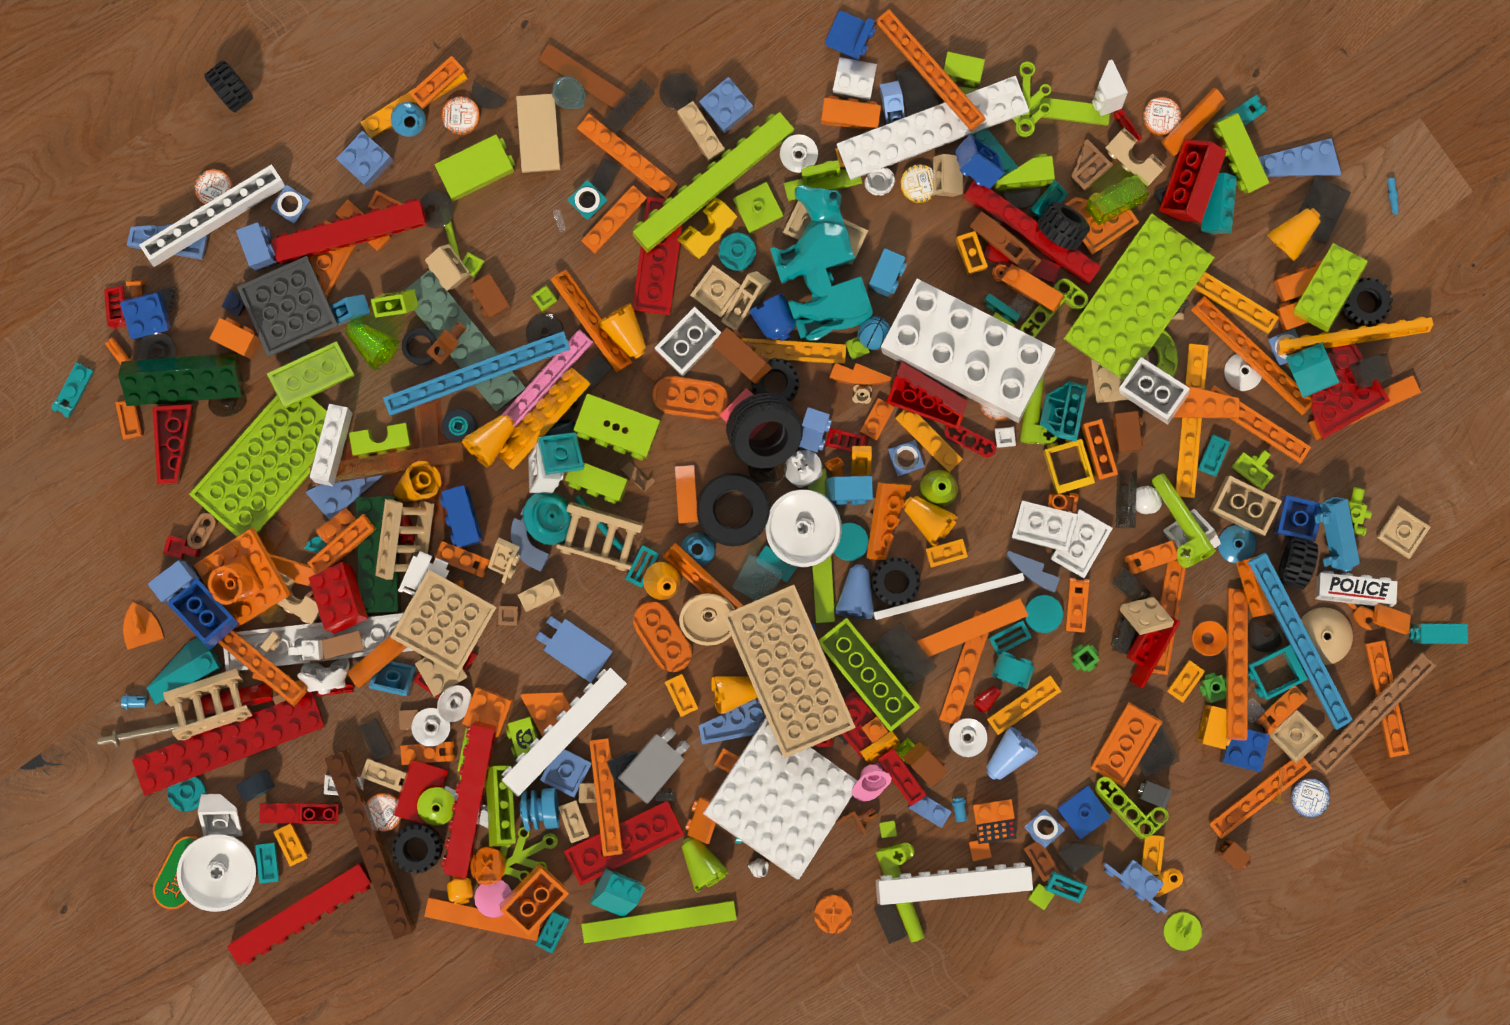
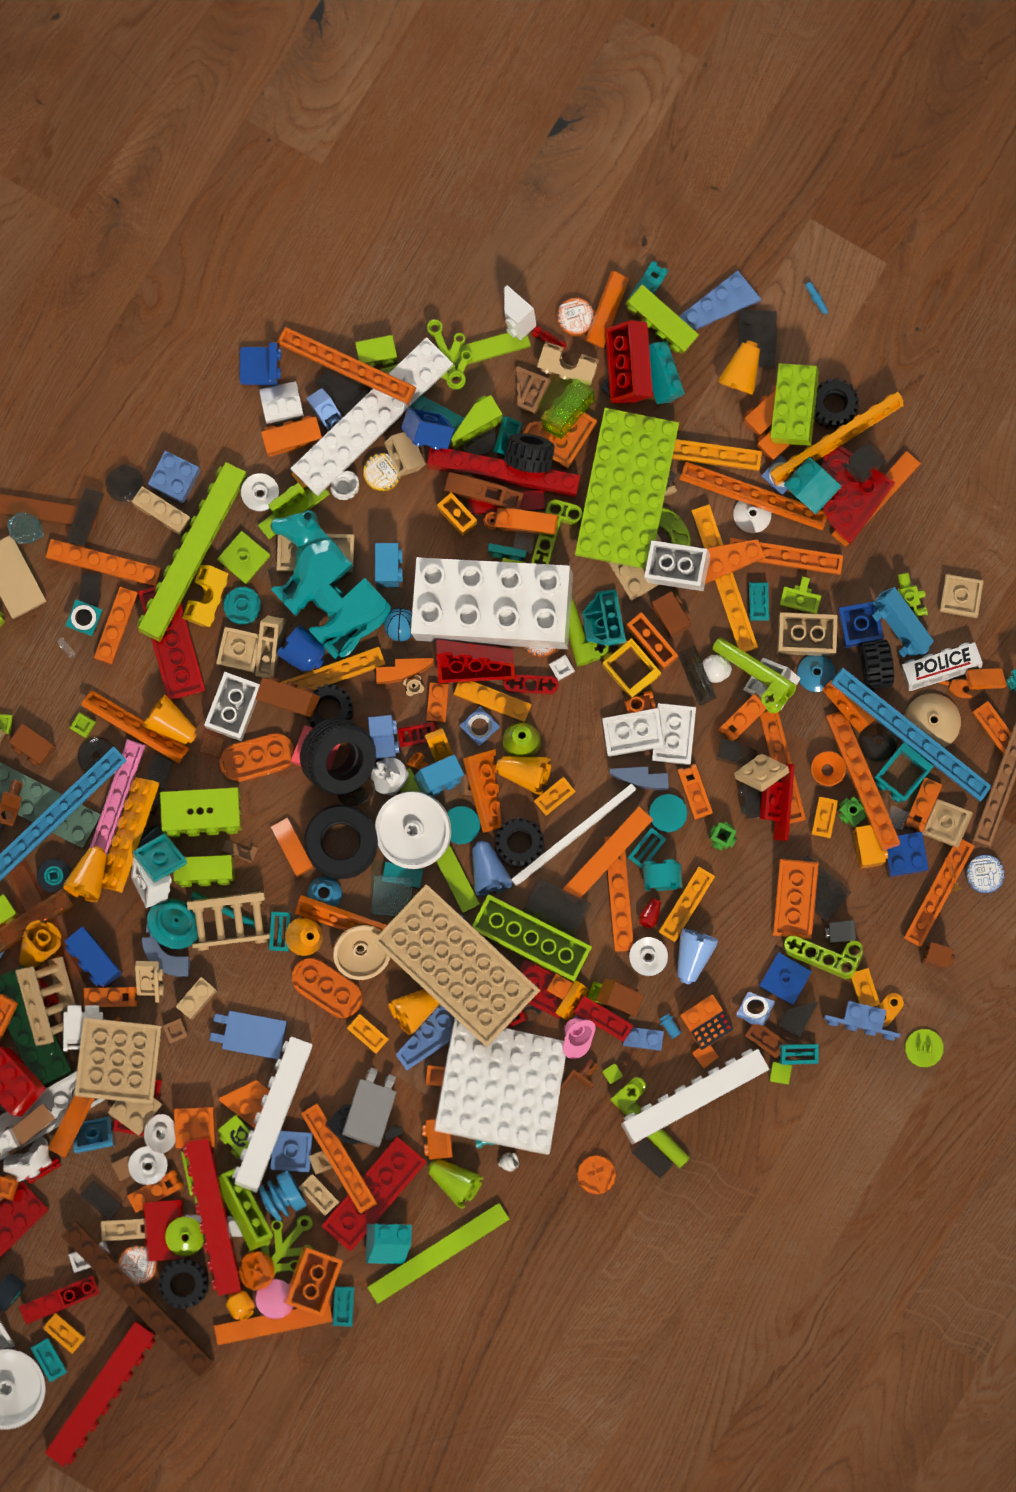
camera: 30 degrees left, 5 degrees down
lime plate [845,337,870,361] -> none

